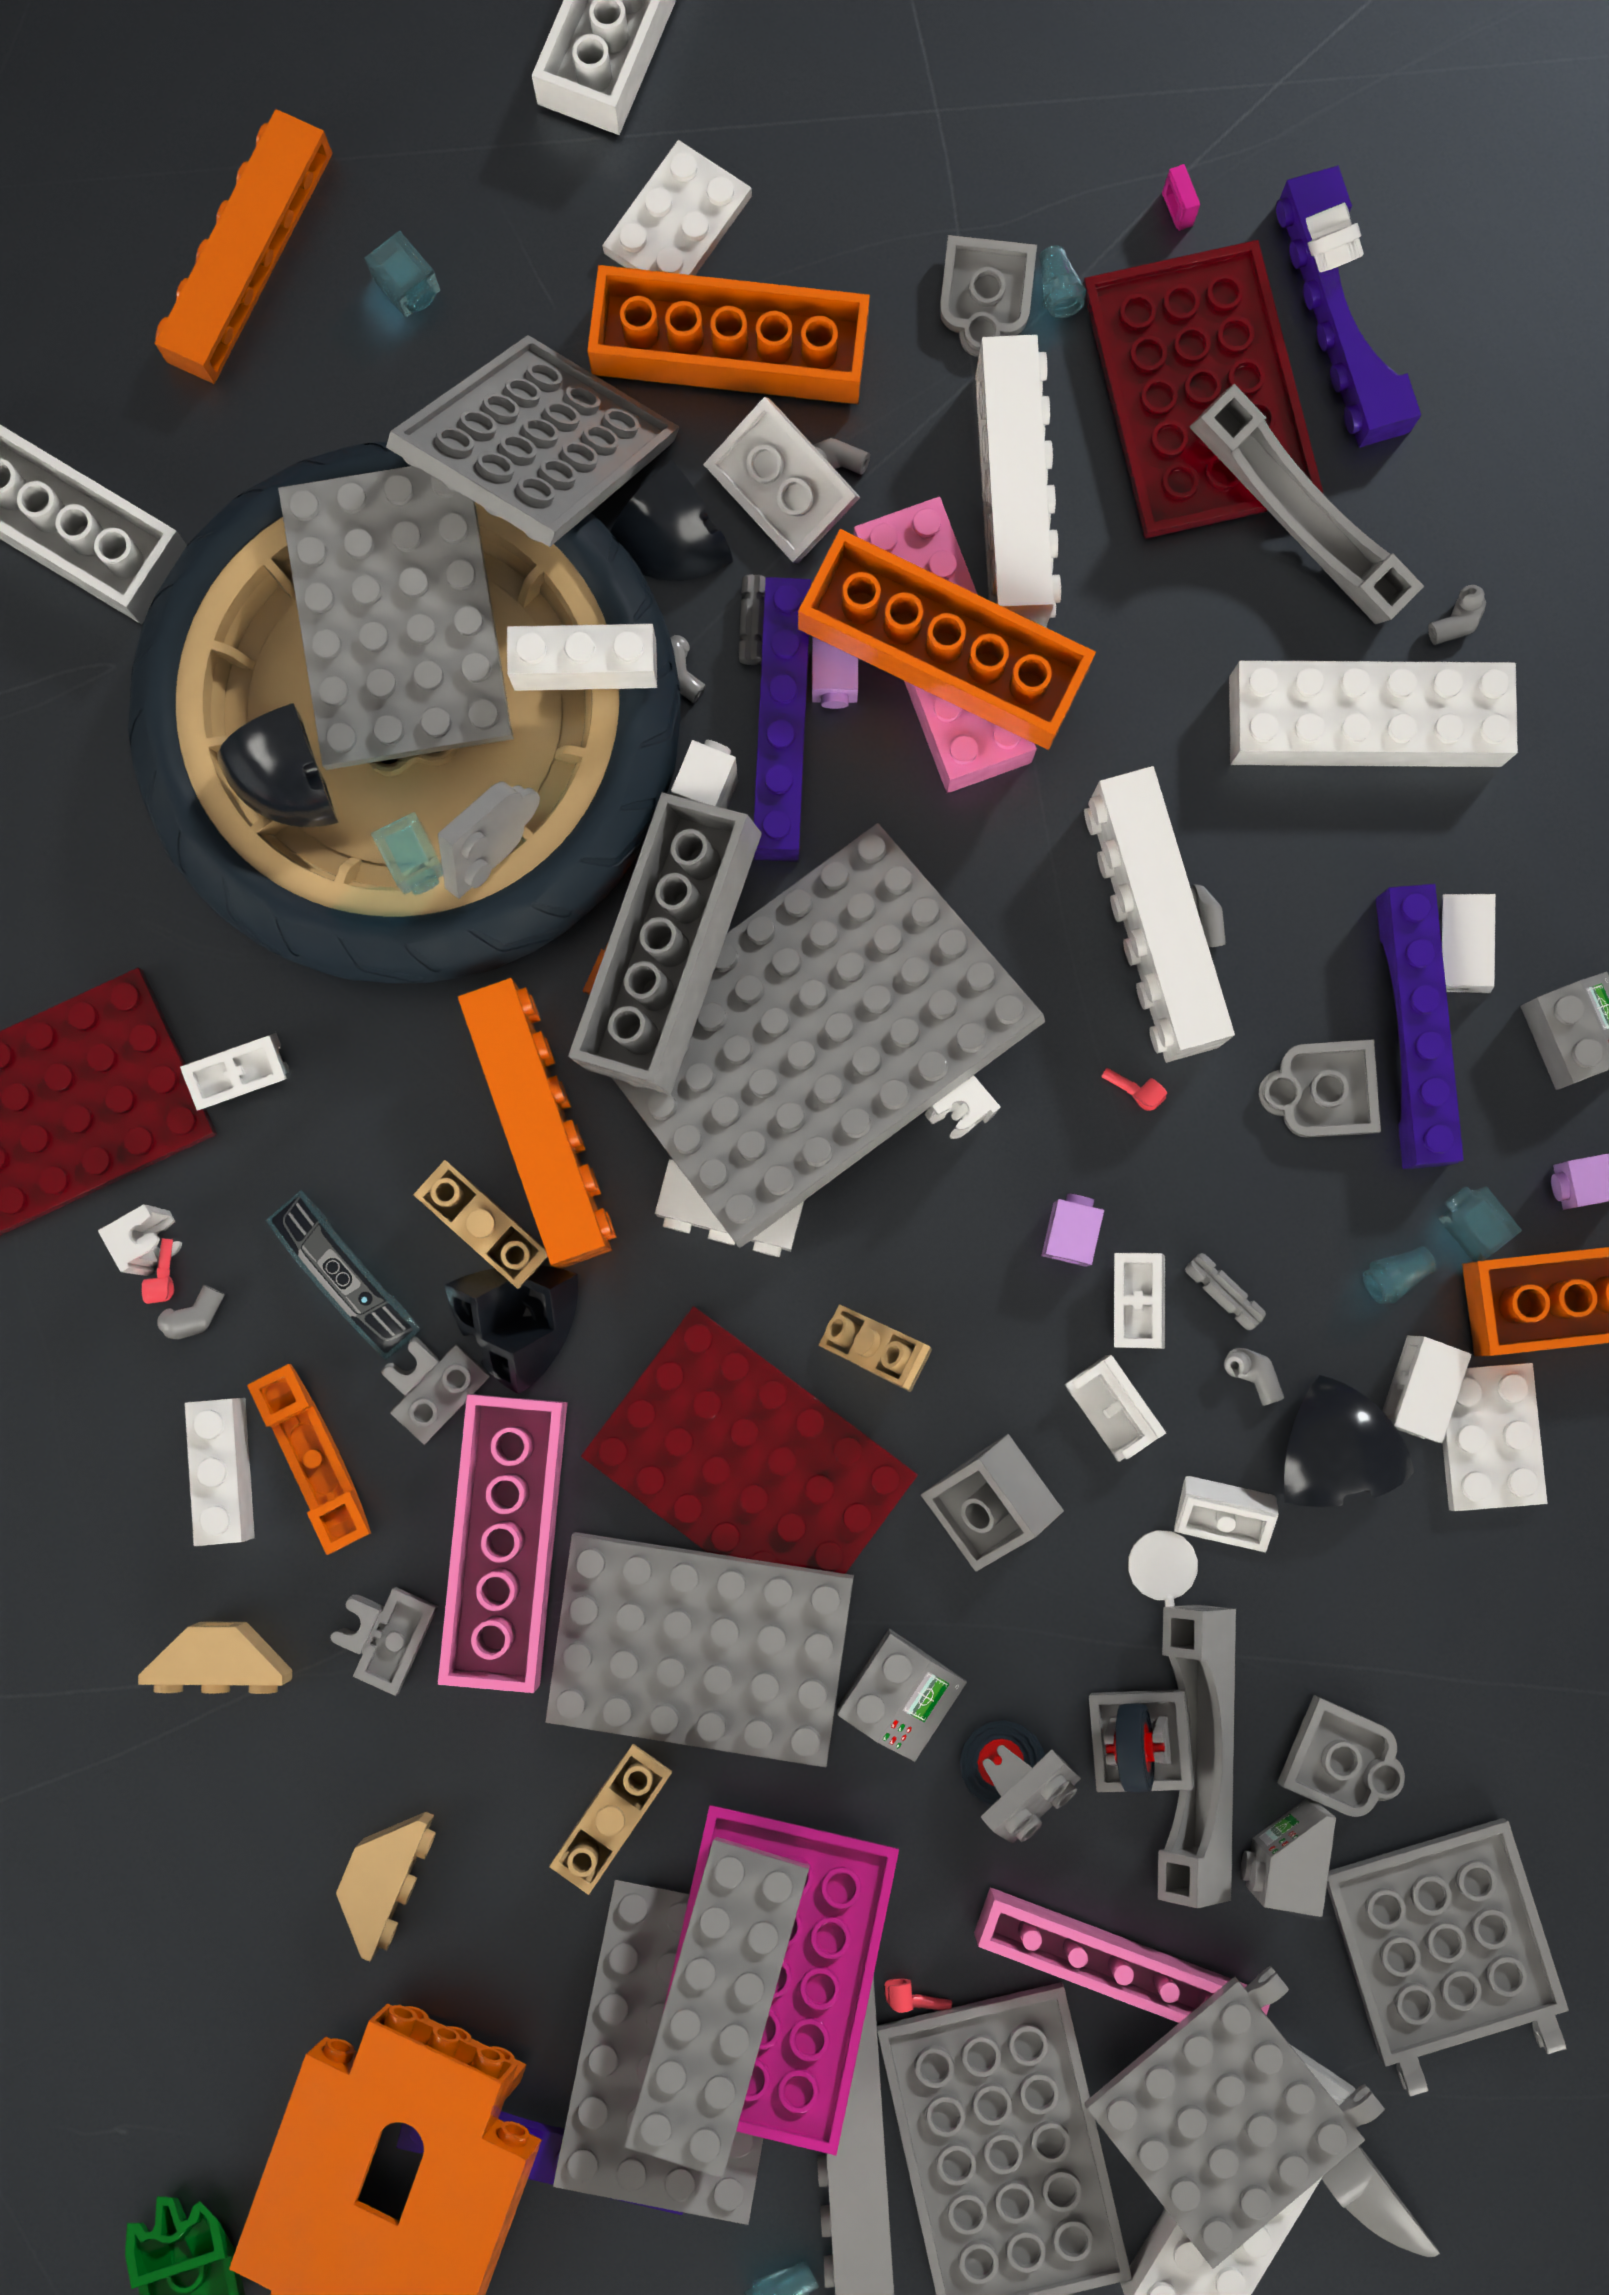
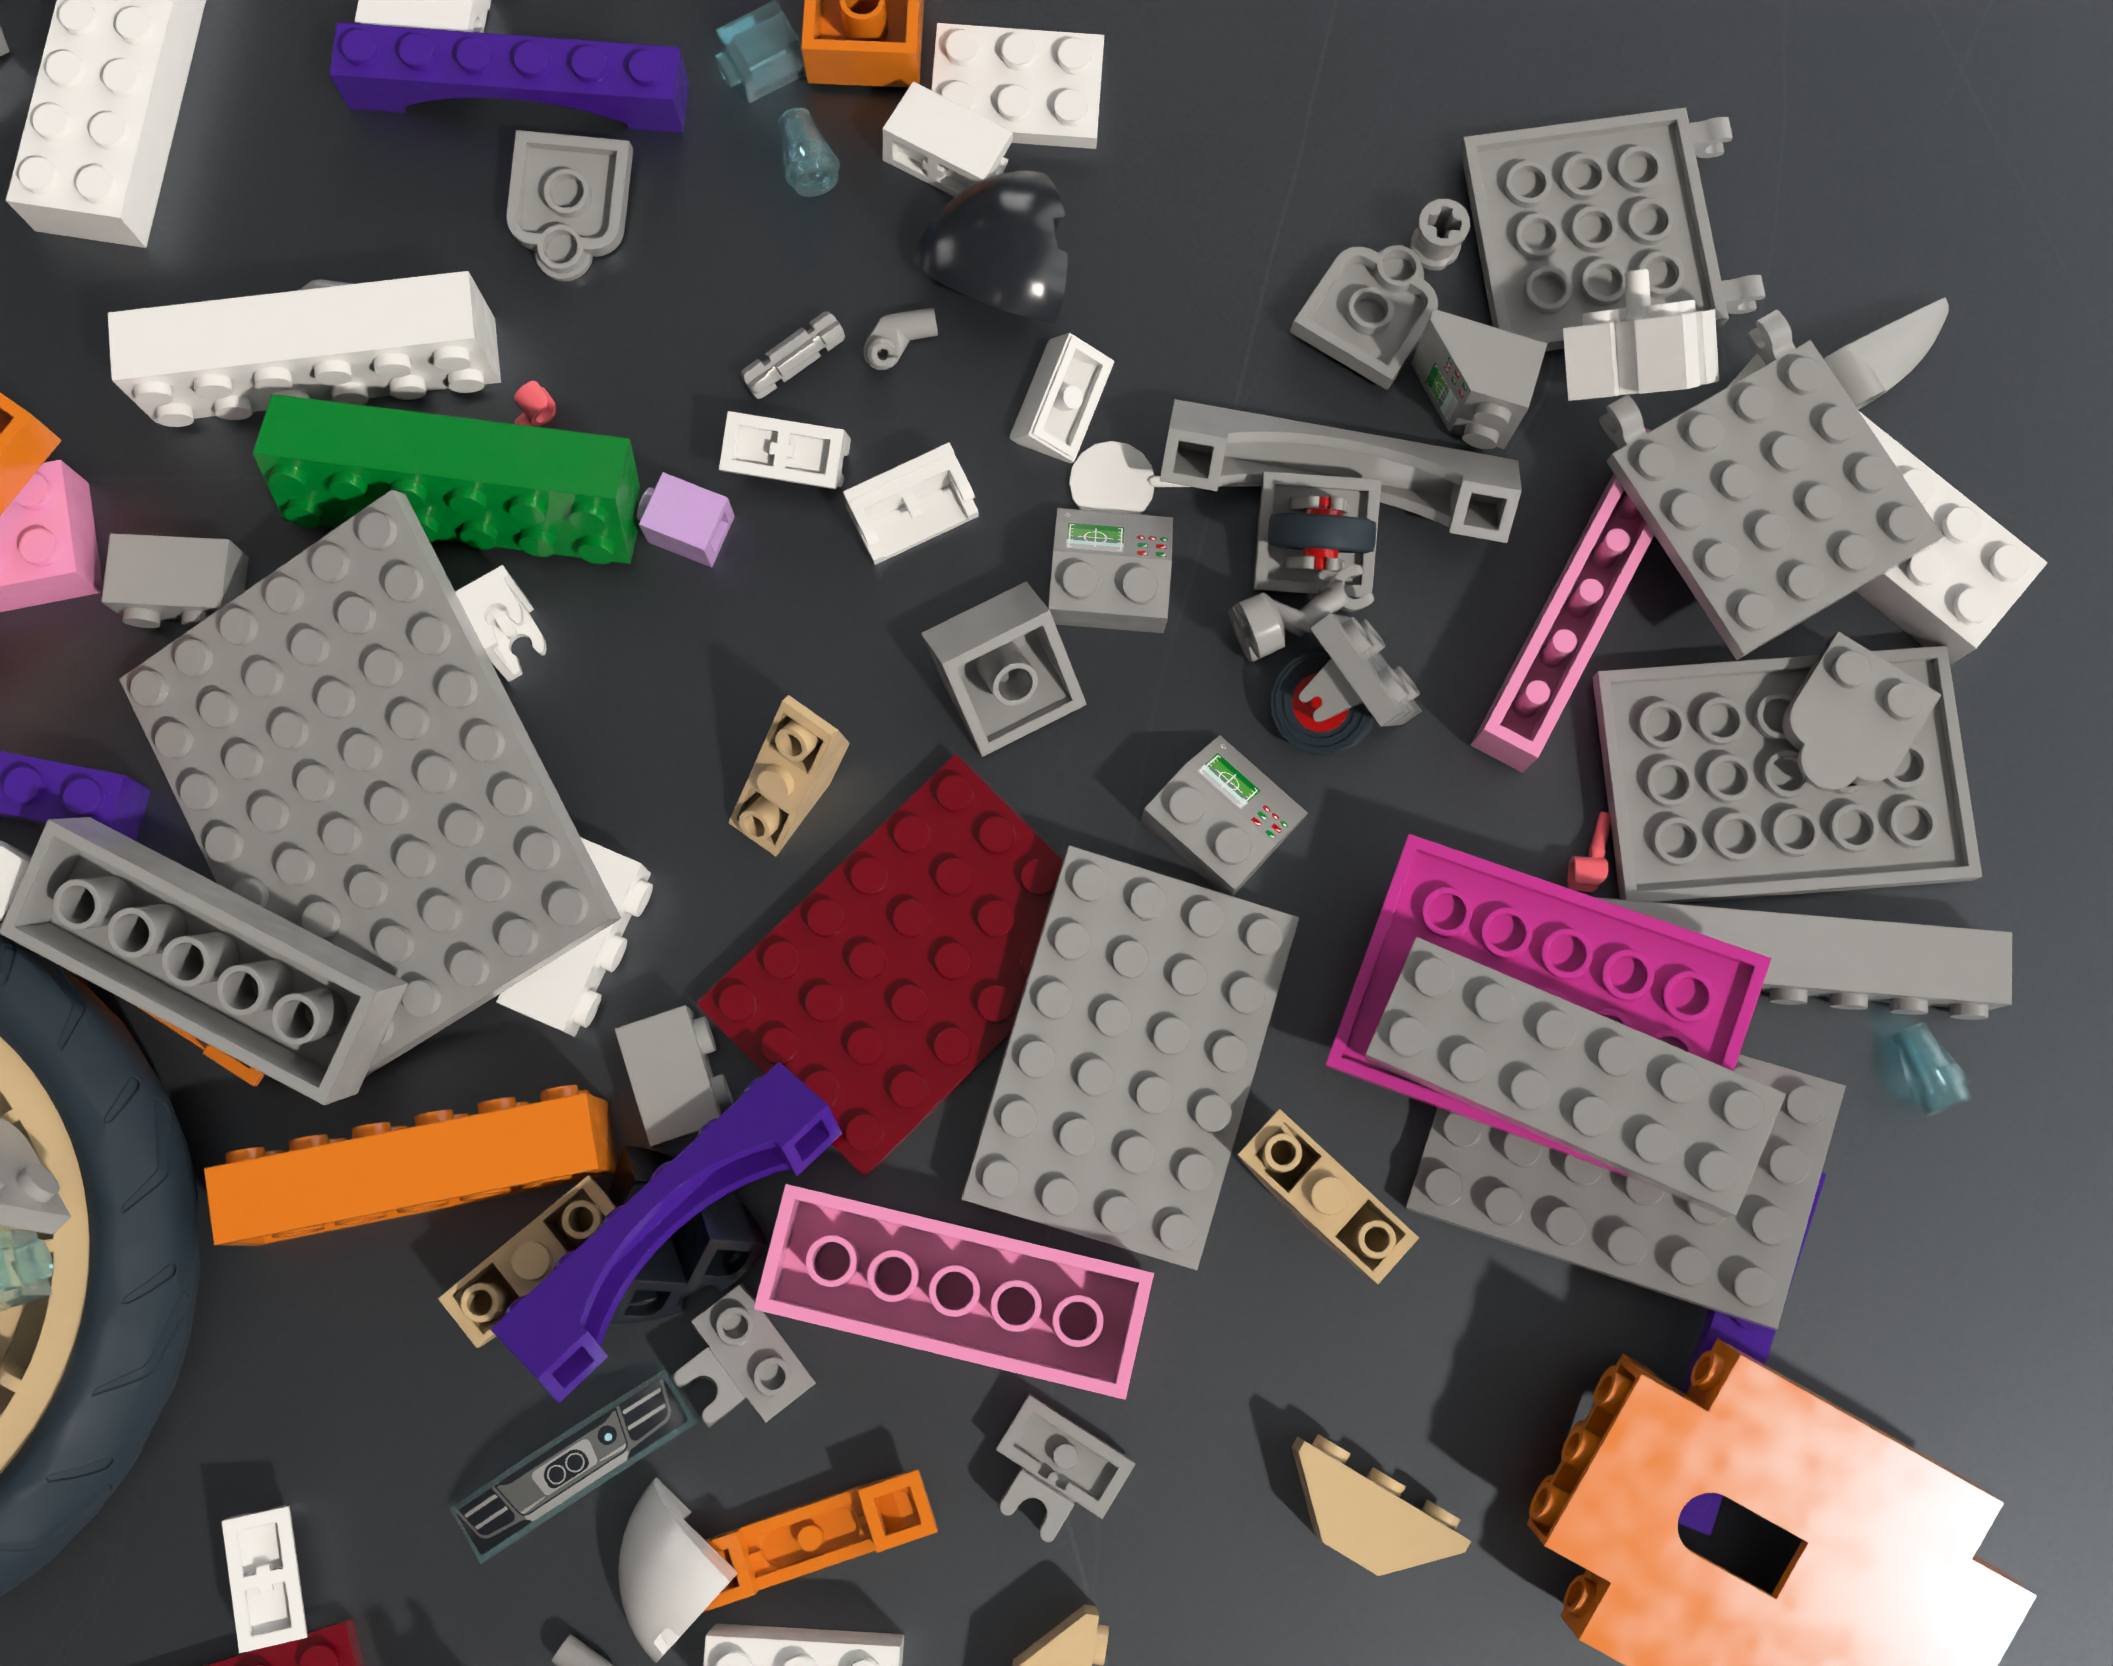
camera: 85 degrees left, 5 degrees down
none -> light grey brick [101,533,249,629]
none -> green brick [253,394,642,564]
none -> dark purple arch [490,1062,842,1403]
none -> light grey brick [615,1005,734,1149]
none -> white brick [618,1477,738,1663]
none -> light grey slope [1048,508,1173,633]
none -> light grey piece [1228,564,1374,662]
none -> light grey bush [1410,199,1470,270]
none -> white brick [1563,269,1719,401]
none -> light grey plate [1782,631,1941,791]

